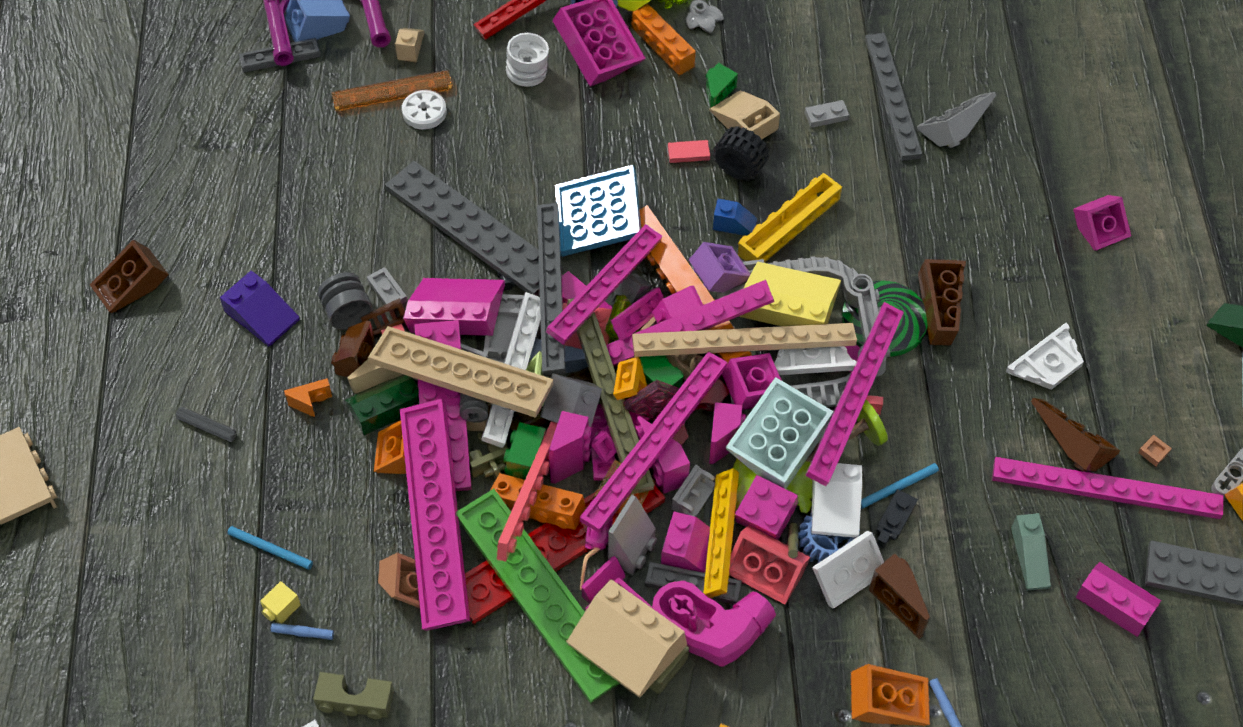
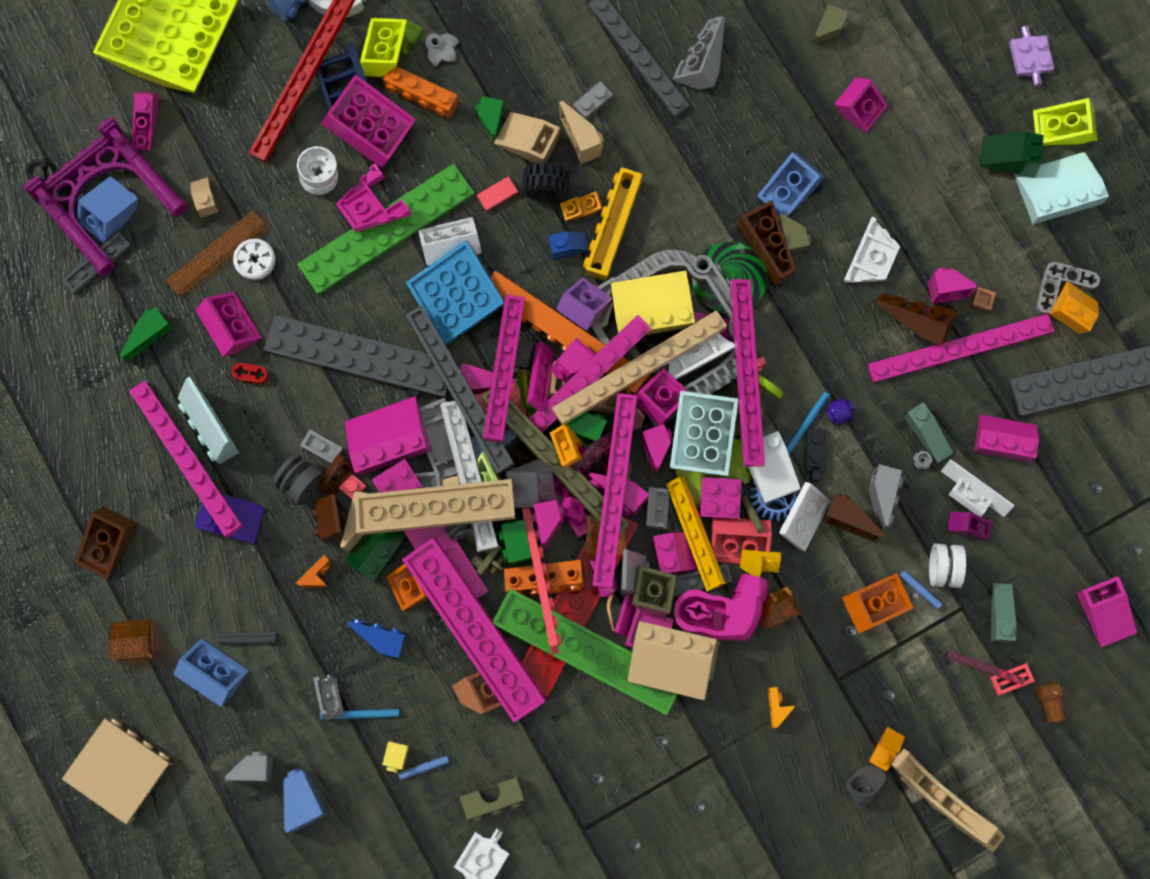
camera: 25 degrees left, 20 degrees up
none -> clear orange slope [108,619,153,662]
none -> green slope [120,307,172,362]
none -> dark pink plate [129,380,243,538]
none -> medium blue slope [173,638,249,707]
none -> light aqua slope [178,377,239,465]
none -> dark pink slope [195,292,262,357]
none -> light grey slope [225,752,273,781]
none -> red beam [232,363,269,385]
none -> medium blue slope [284,768,328,833]
none -> bright green plate [297,163,474,296]
none -> light grey hinge [314,675,344,721]
none -> dark pink wing [336,163,412,233]
none -> blue slope [347,619,406,660]
none -> white slope [418,217,482,266]
none -> tan slope [559,101,604,164]
none -> light orange slope [560,191,603,221]
none -> olive slope [632,566,676,617]
none -> yellow slope [740,550,781,577]
none -> medium blue slope [757,152,825,217]
none -> clear orange slope [759,586,800,630]
none -> olive slope [778,214,812,254]
none -> olive slope [813,4,850,44]
none -> dark purple head [825,398,855,426]
none -> light grey slope [869,464,904,532]
none -> light grey plate [913,451,932,470]
none -> dark pink slope [928,268,977,304]
none -> white wheel [929,543,966,588]
none -> white bracket [941,459,1014,517]
none -> magenta slope [948,512,992,540]

